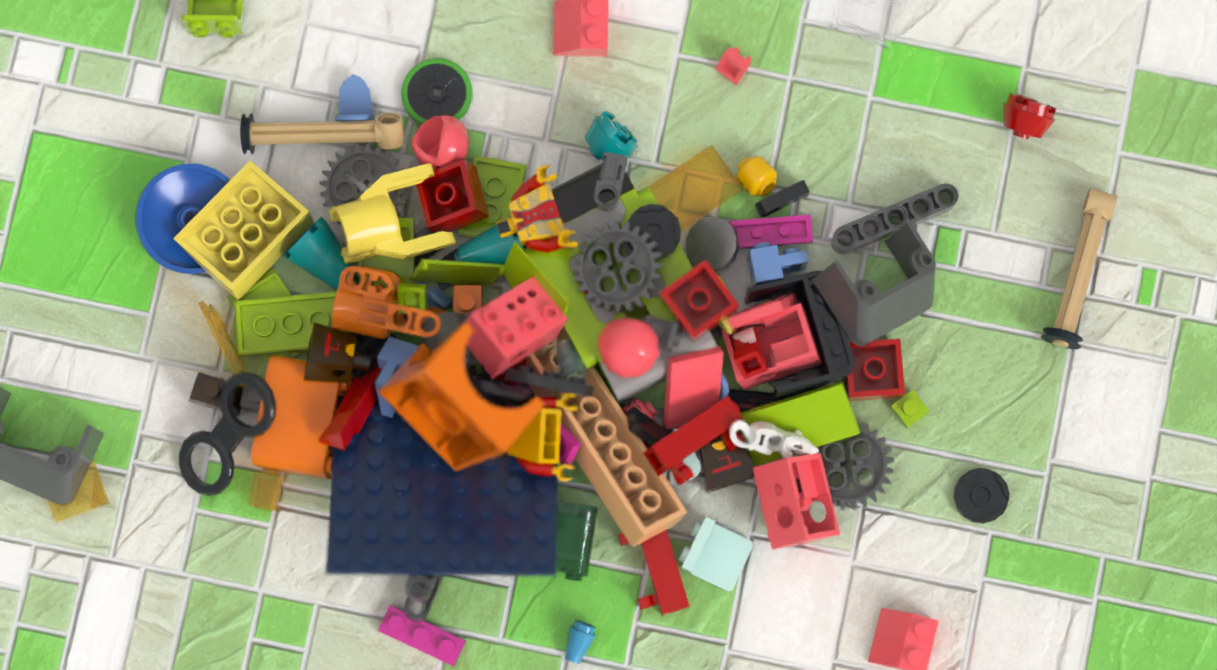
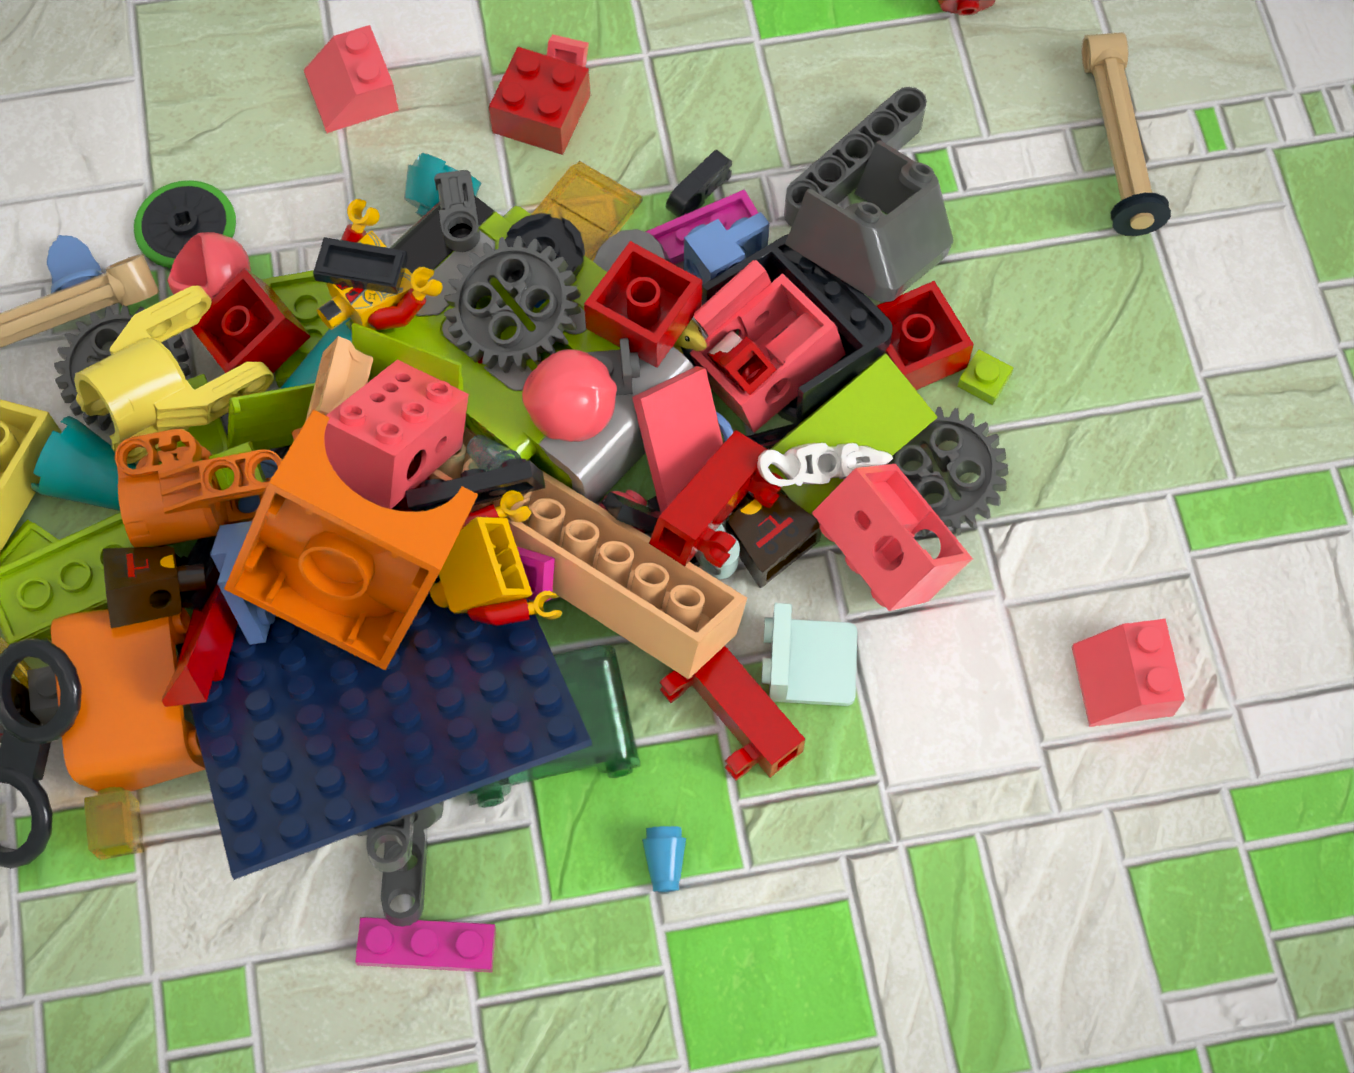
camera: 20 degrees left, 15 degrees down
yellow head [737,156,777,197] -> none
black tile [953,468,1010,524] -> none
none -> light nougat slope [305,336,373,422]
none -> black tile [313,237,408,295]
none -> red brick [489,47,591,155]

